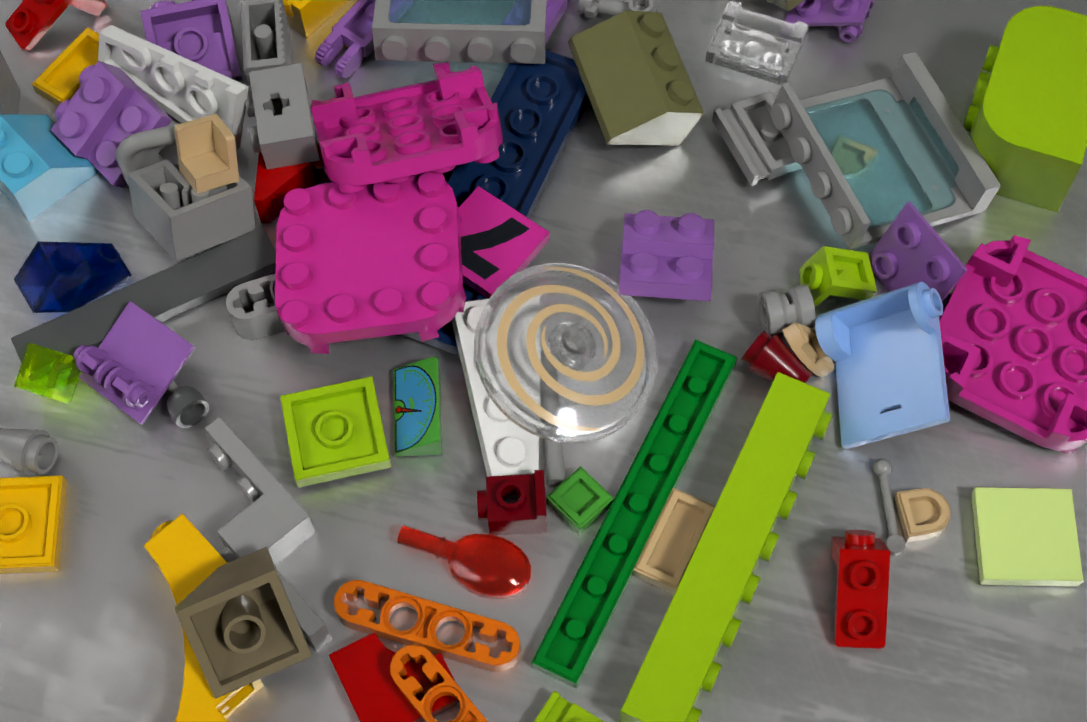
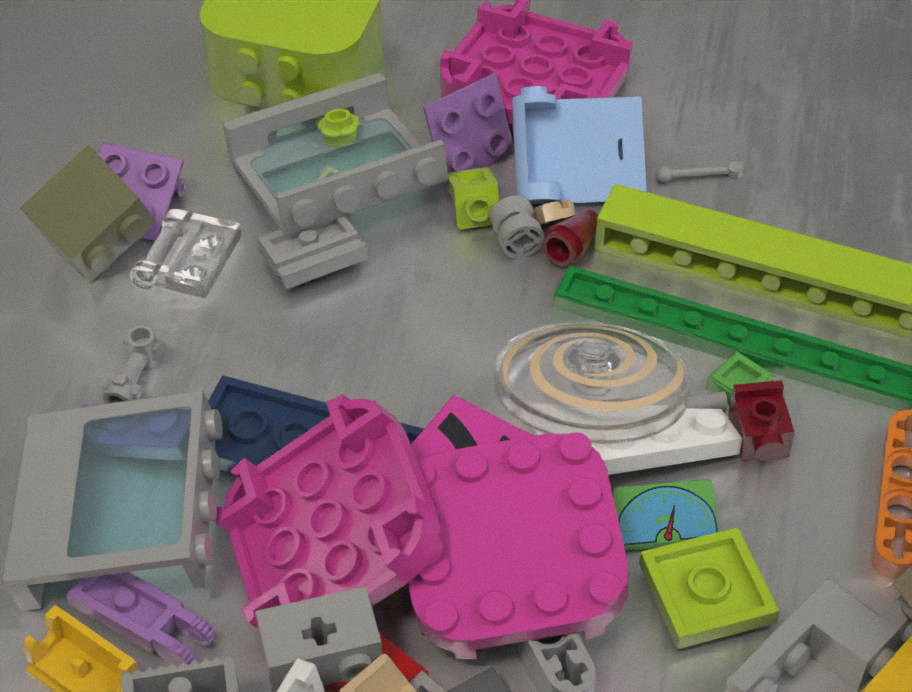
camera: 95 degrees left, 15 degrees down
clear red piece [397,525,531,599] -> none
olive slope [567,10,704,146] -> none
medium lavender plate [618,210,714,302] -> none
tan tile [632,488,715,594] -> none
red bracket [831,530,890,649] -> none
tan tile [893,488,951,543] -> none
yellowish green tile [971,487,1083,587] -> none
none -> lime plate [318,108,360,147]

